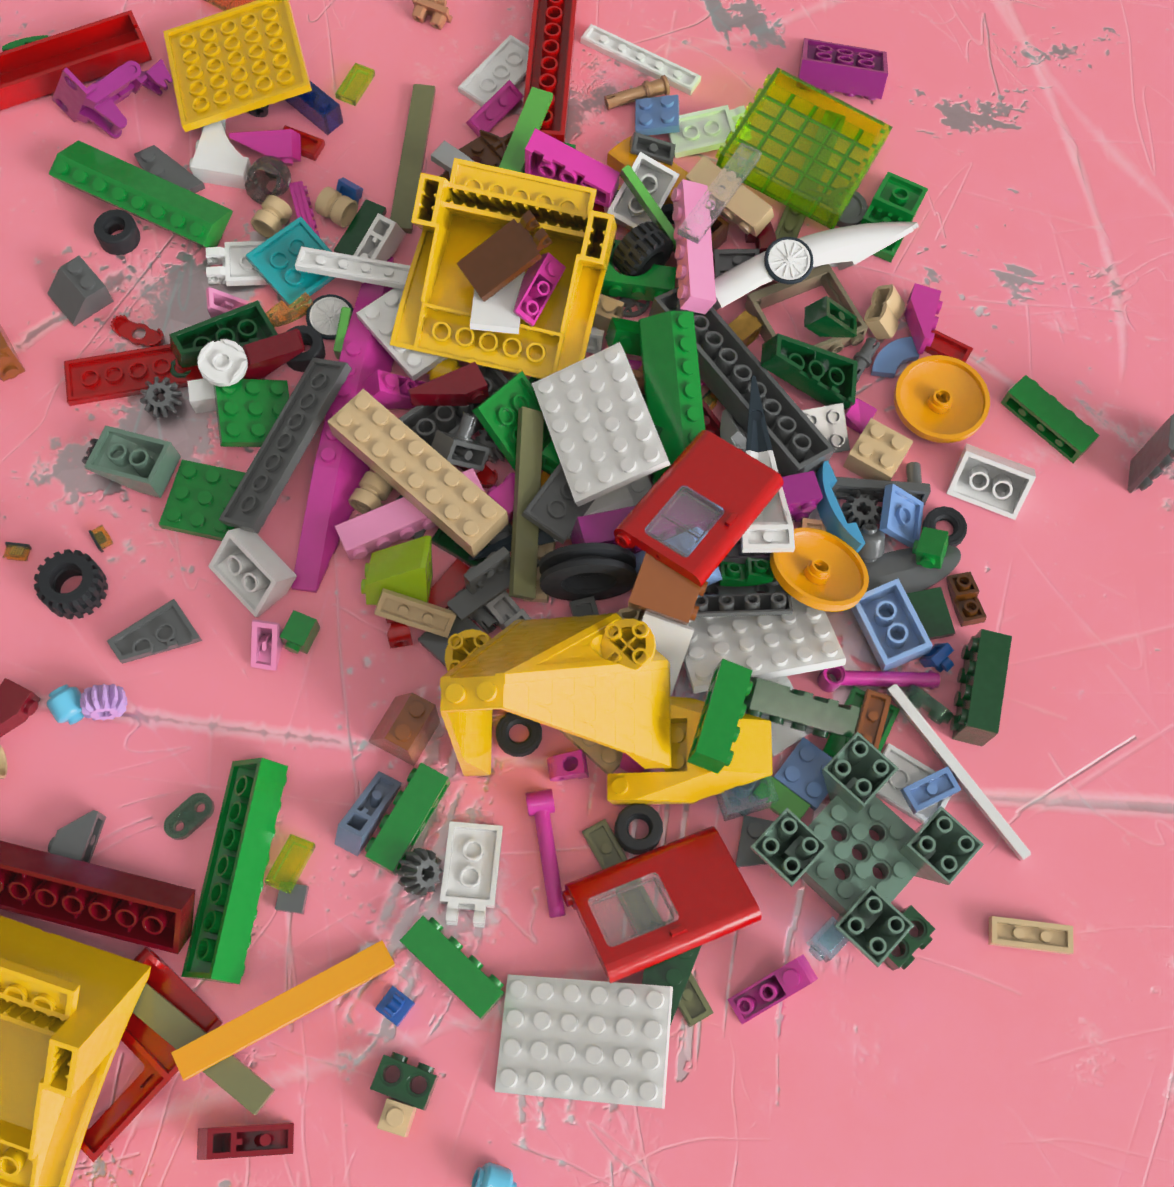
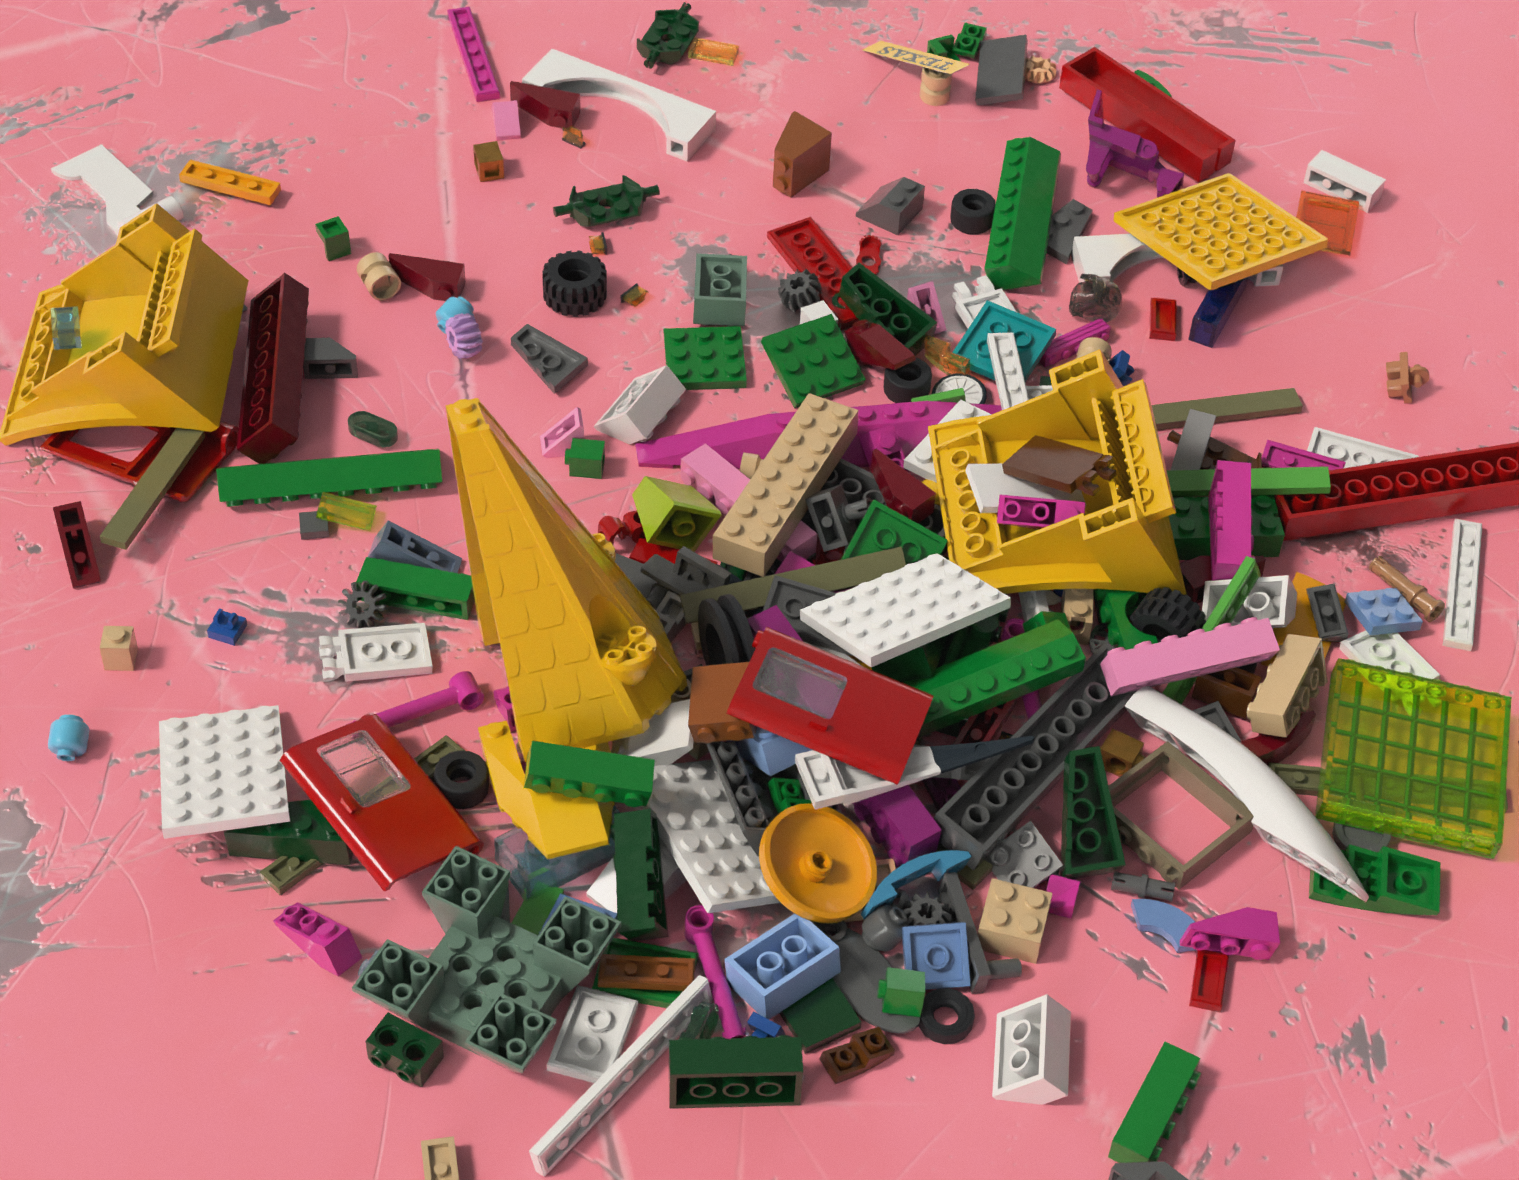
camera: 75 degrees right, 20 degrees down
light orange tile [171,940,395,1081] -> none
white tile [198,339,248,387] -> none
dark grey plate [219,358,352,534] -> none
dark pink slope [229,129,301,166] -> none
tan wheel [250,195,293,239] -> none
clear neon green tile [335,62,375,106] -> none
dark green brick [370,1052,439,1110] -> none
tan plate [374,588,456,638] -> none
green brick [399,916,505,1020] -> none
clear tile [677,143,762,244] -> none
white wheel [764,237,814,285] -> none
dark green slope [804,296,857,338] -> none
tan brick [864,284,905,340] -> none
light orange dish [893,355,990,443] -> none
medium blue plate [900,766,962,814] -> none

